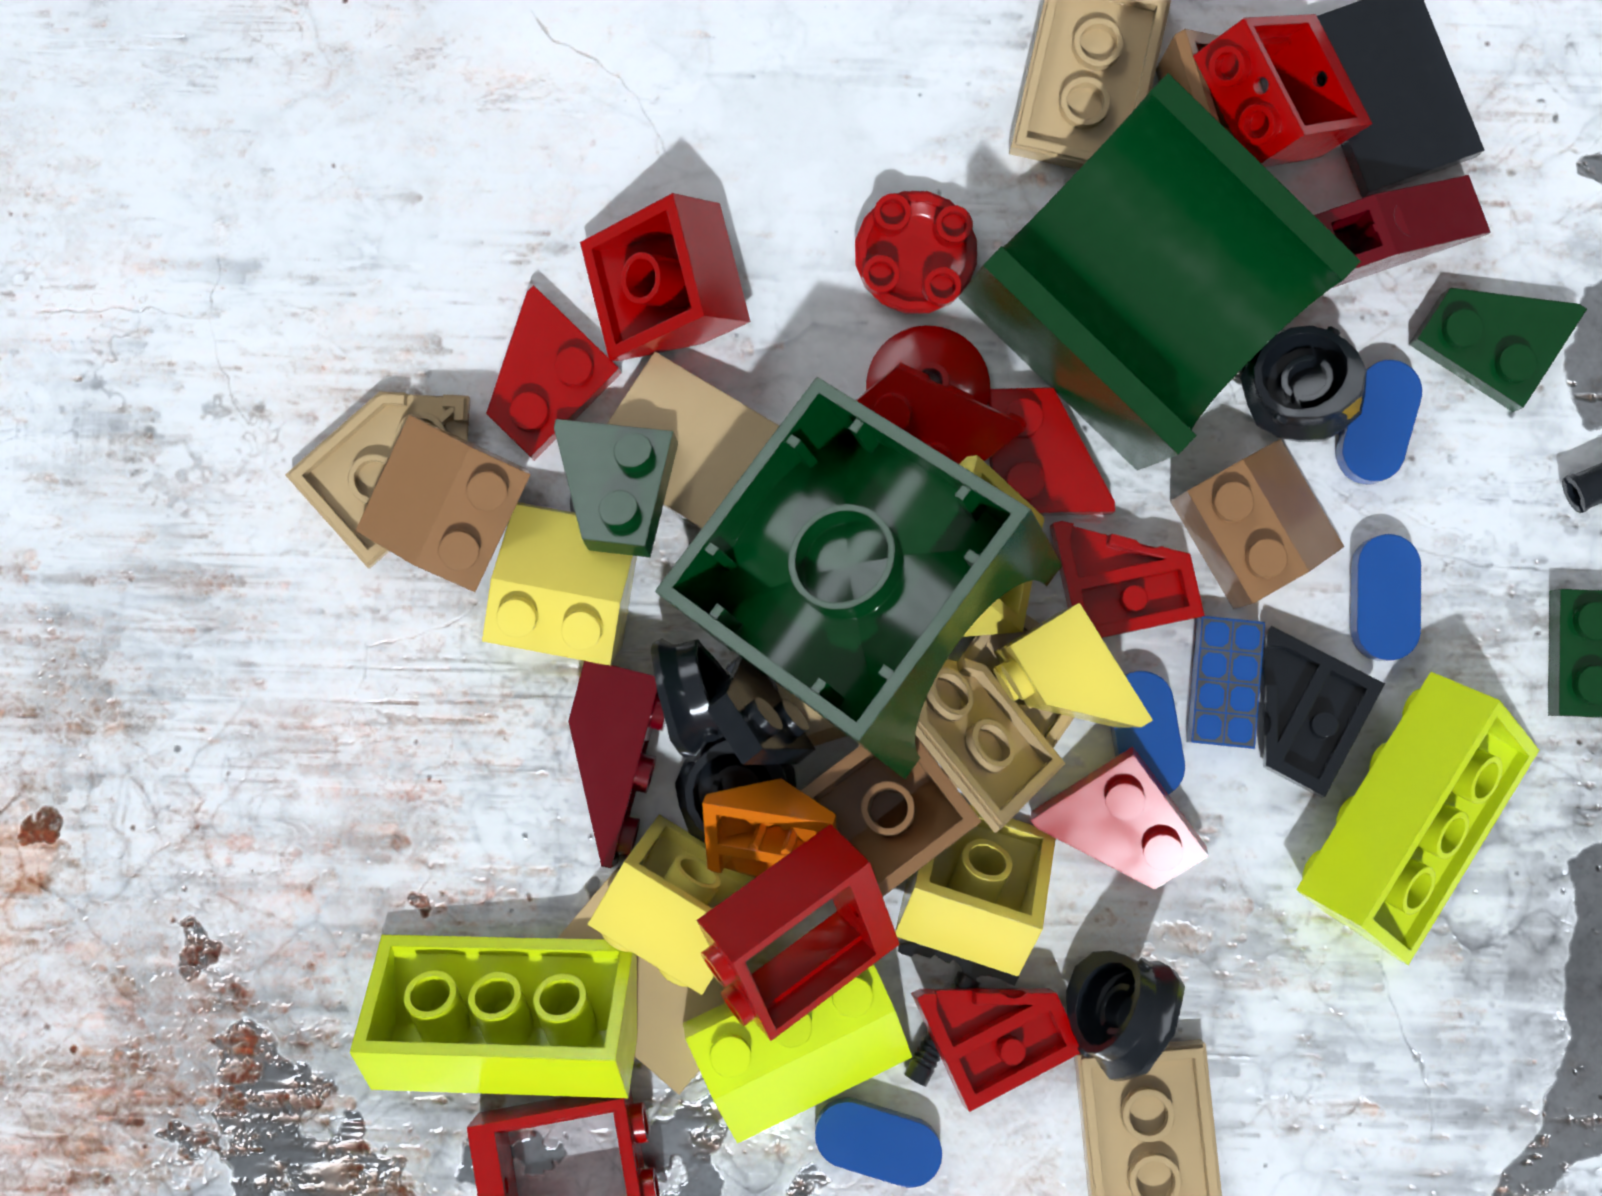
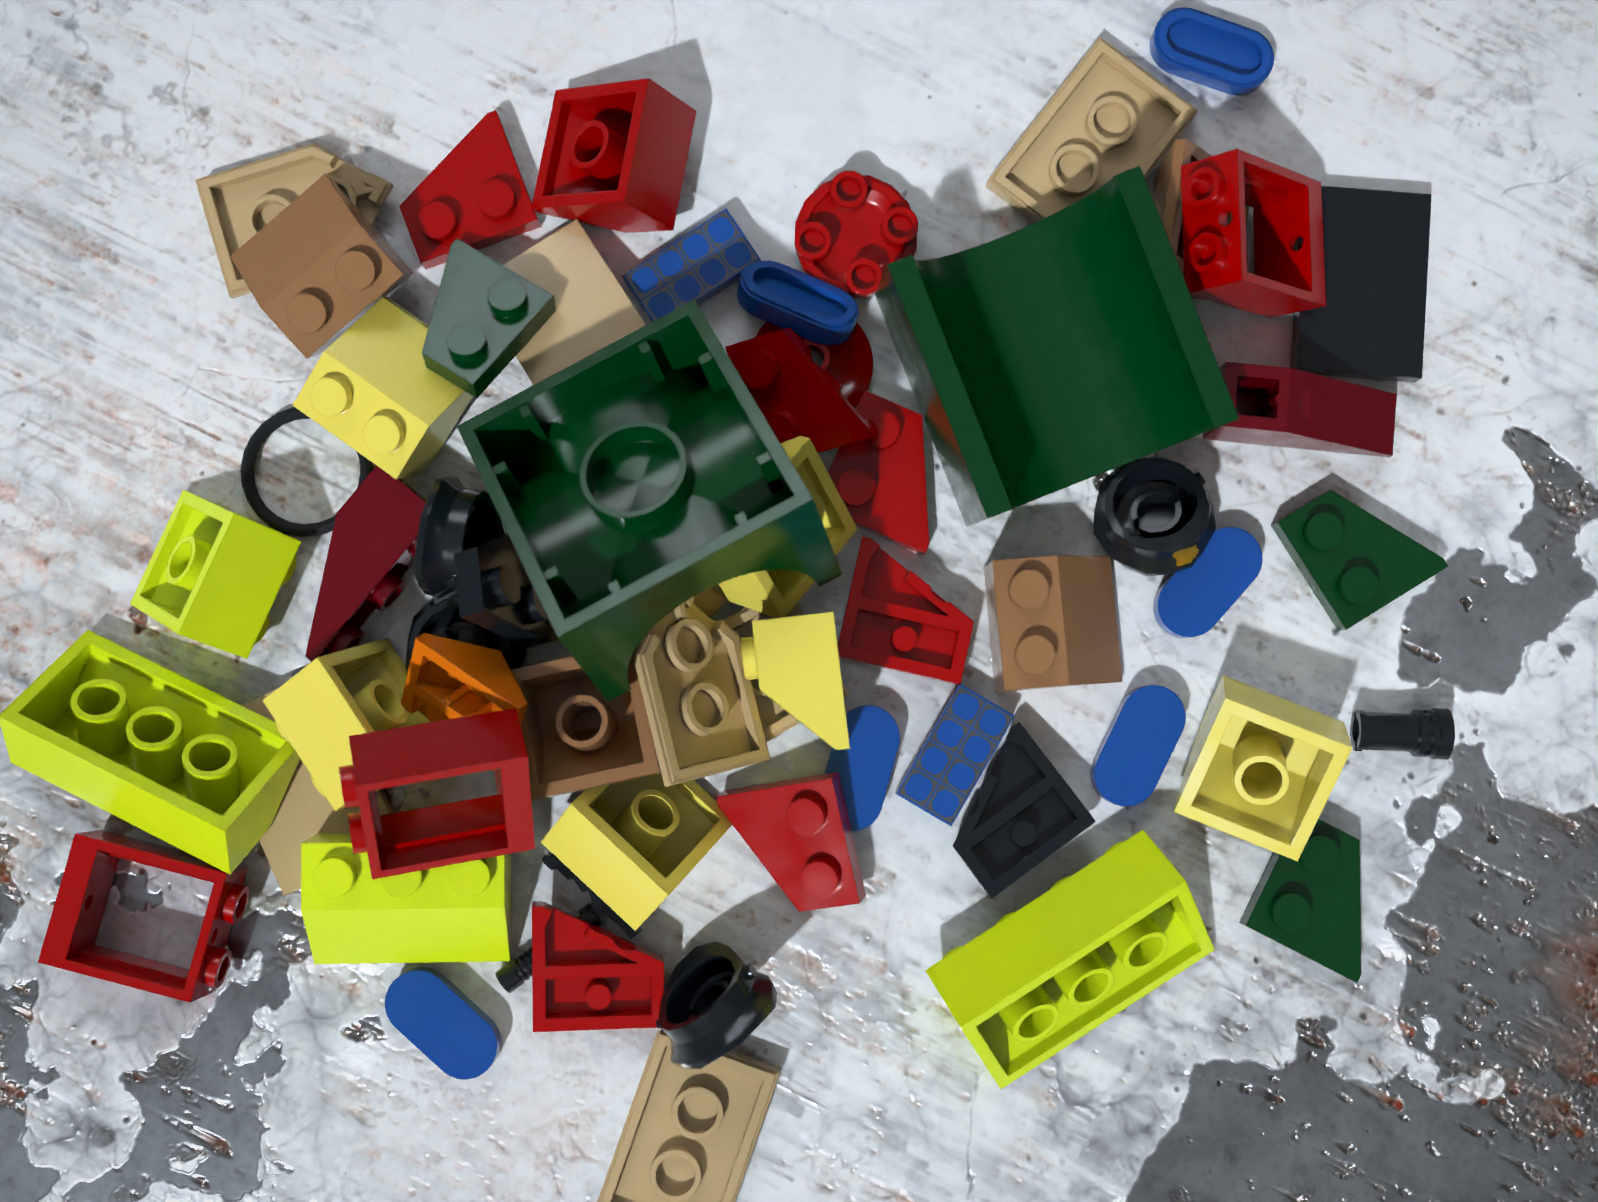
camera: 25 degrees right, 0 degrees up
none -> neon yellow slope [130,489,301,659]
none -> black tyre [240,407,373,537]
none -> blue tile [622,208,761,322]
none -> blue tile [737,261,859,345]
none -> light yellow slope [1174,675,1353,862]

